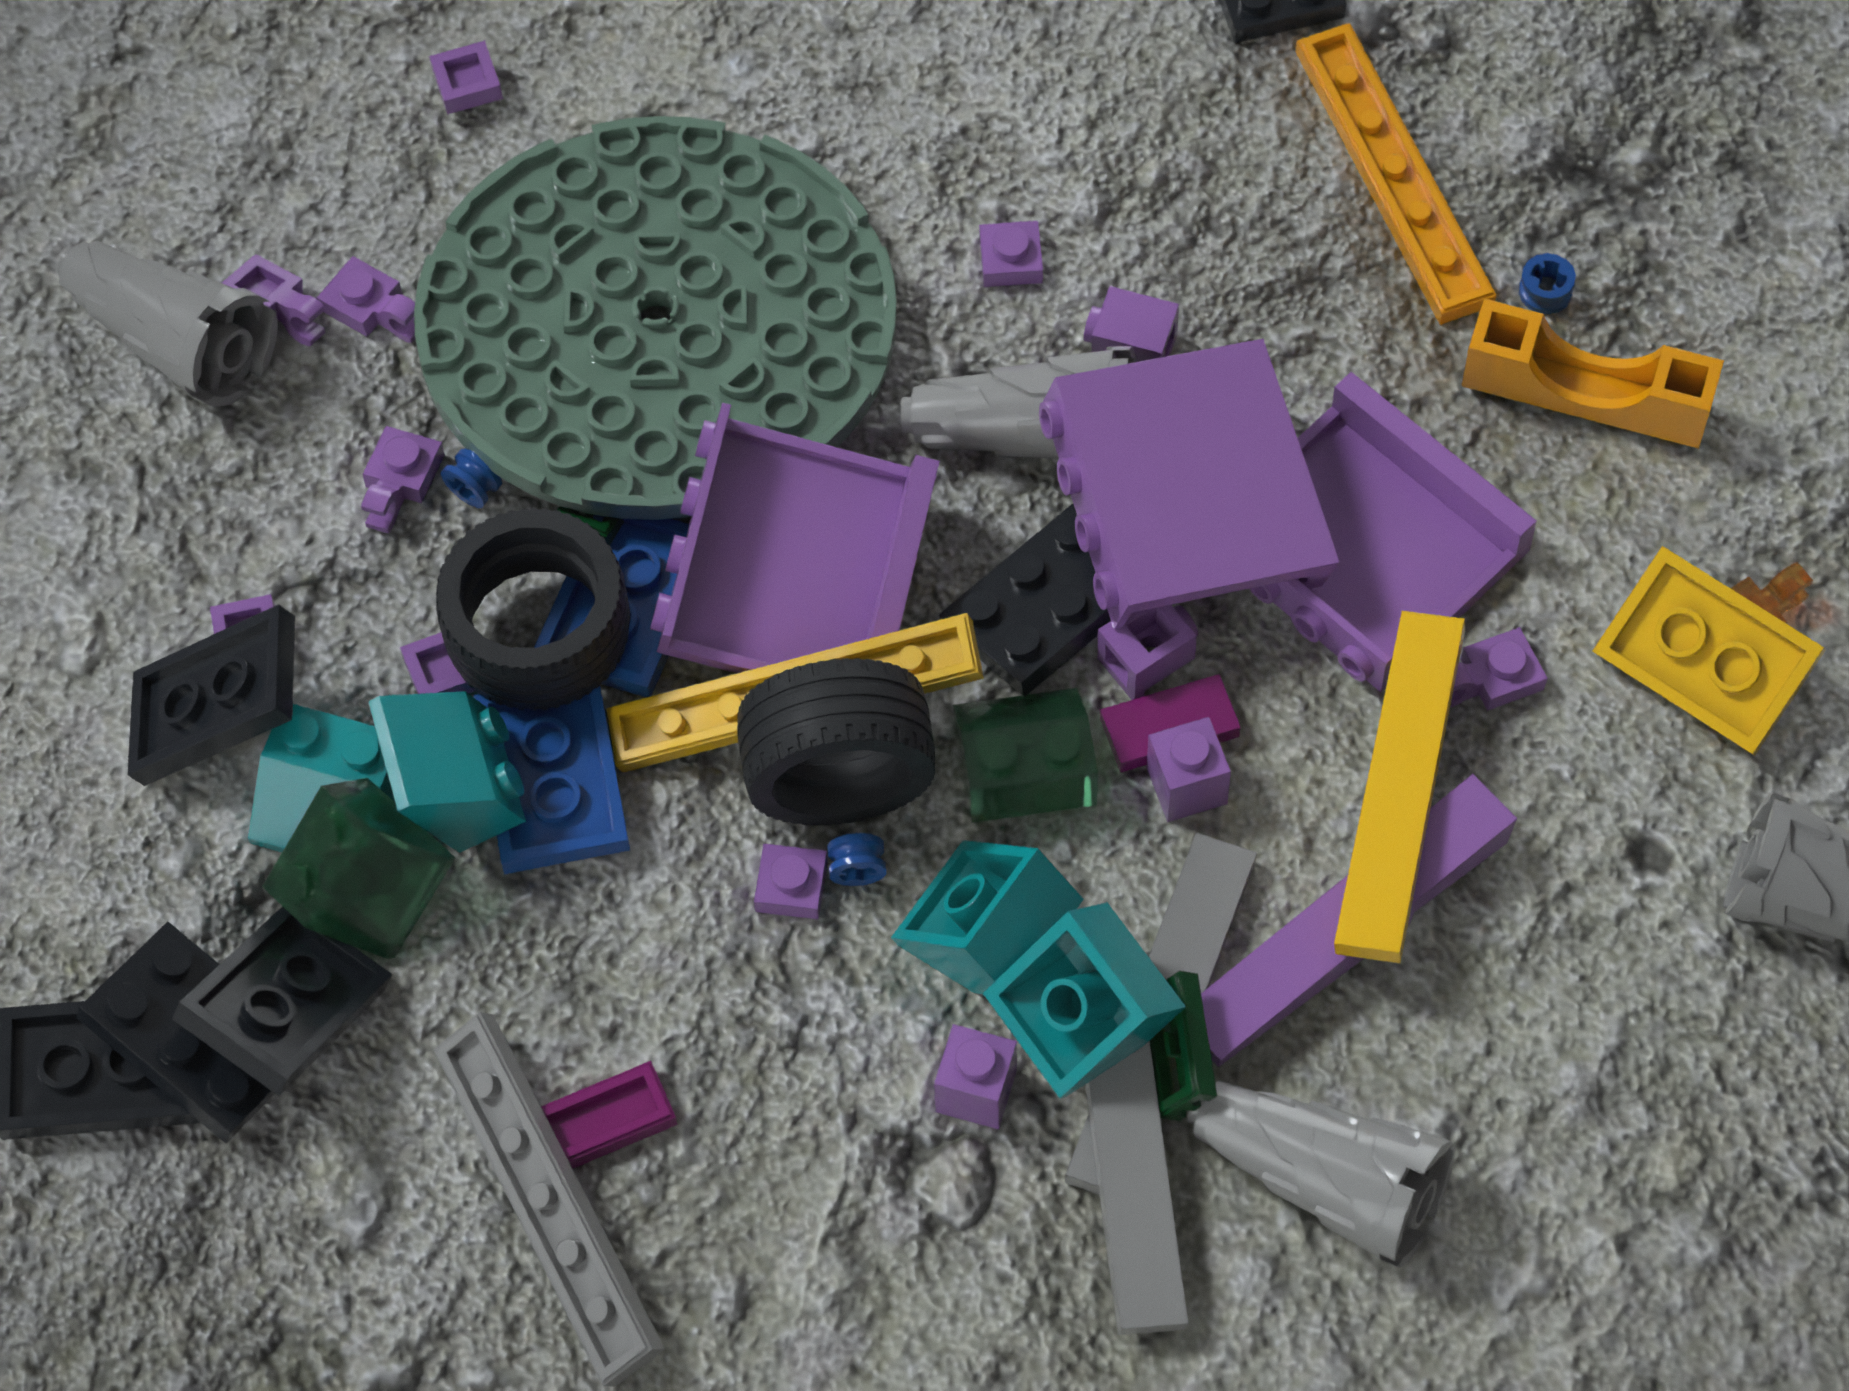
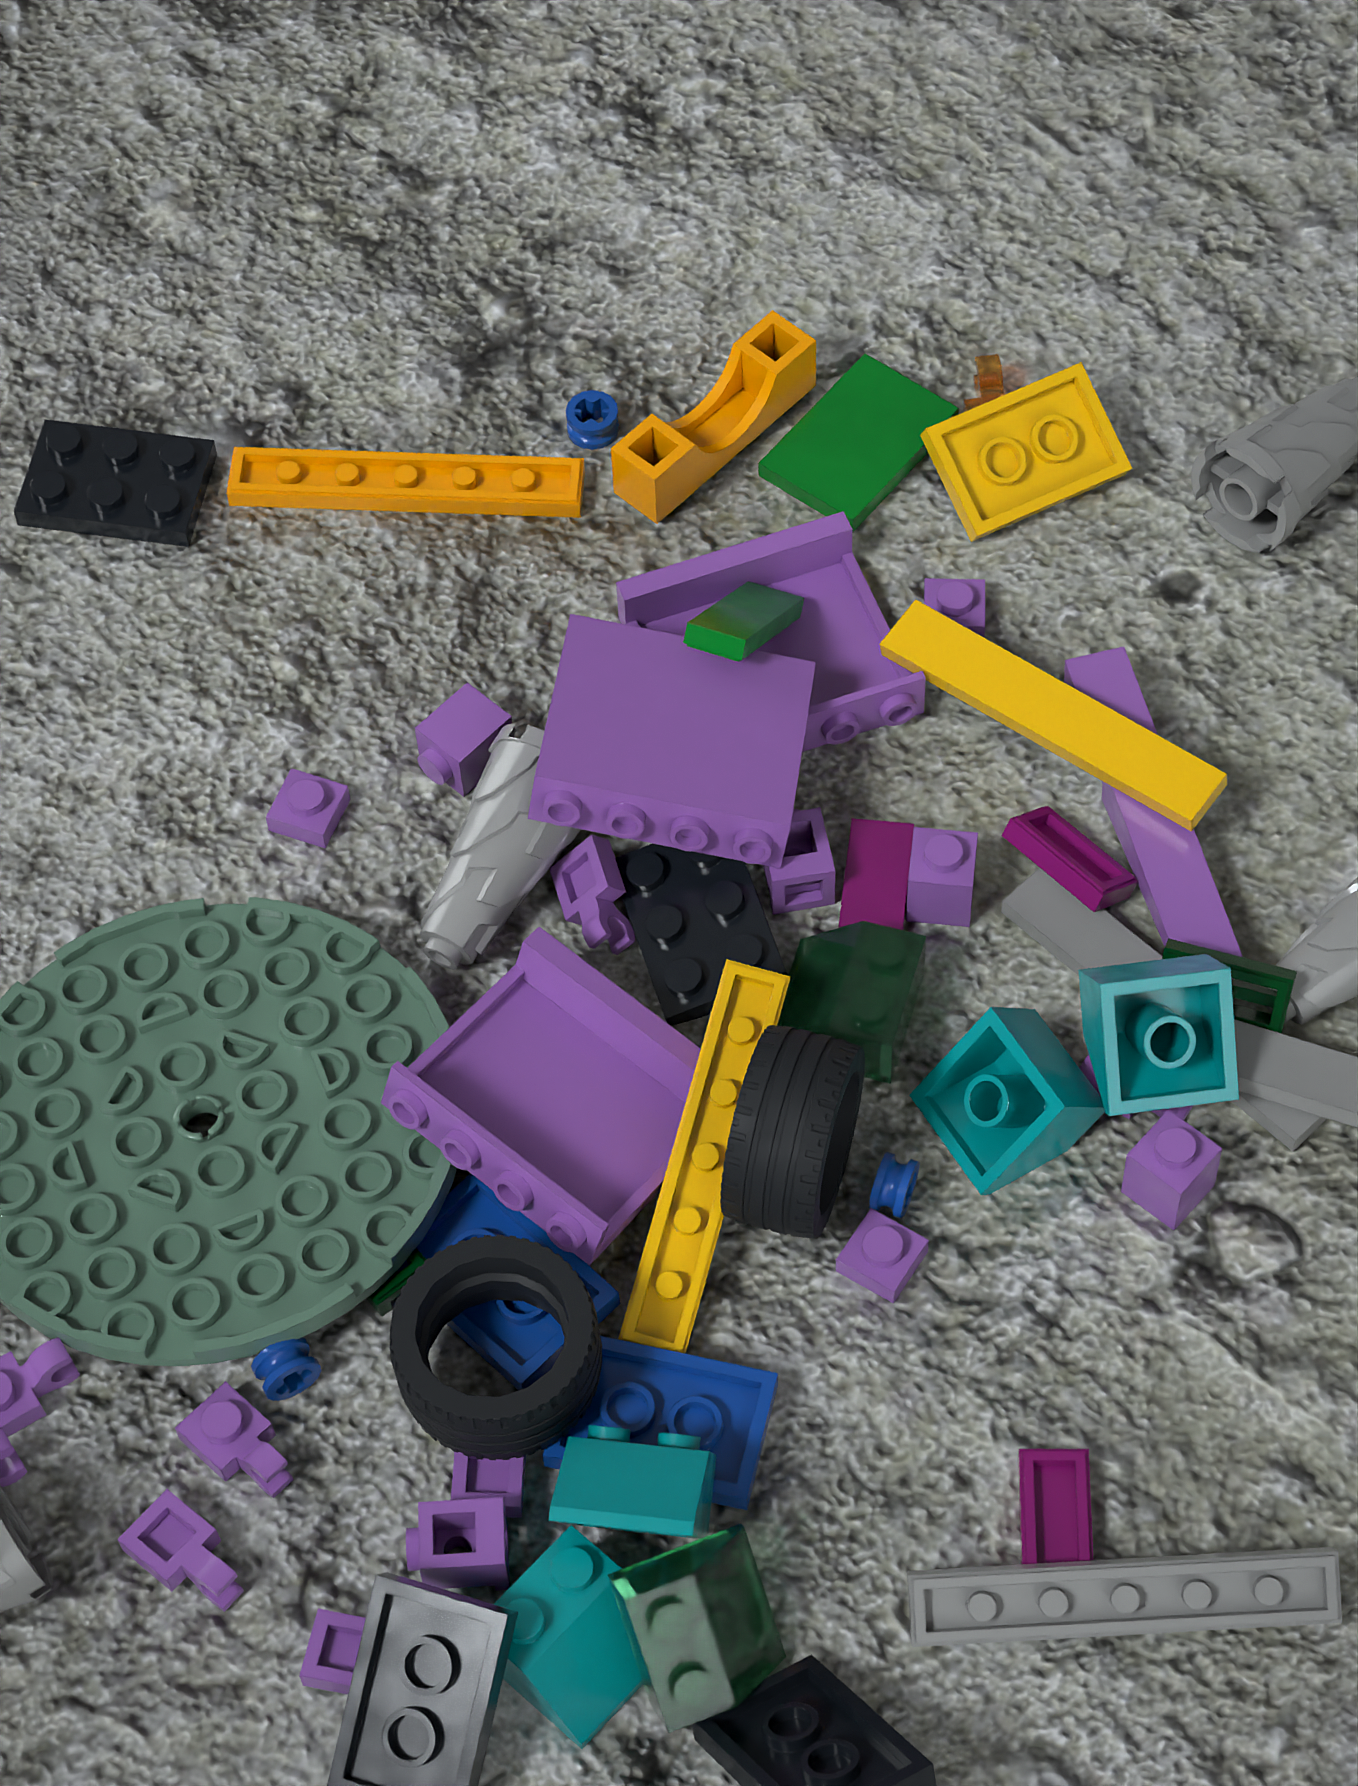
camera: 65 degrees left, 5 degrees down
none -> medium lavender plate [117,1489,244,1612]
none -> medium lavender brick [406,1497,510,1591]
none -> medium lavender plate [550,834,635,955]
none -> green tile [683,581,804,662]
none -> green tile [758,353,959,533]
none -> magenta tile [1001,806,1138,912]

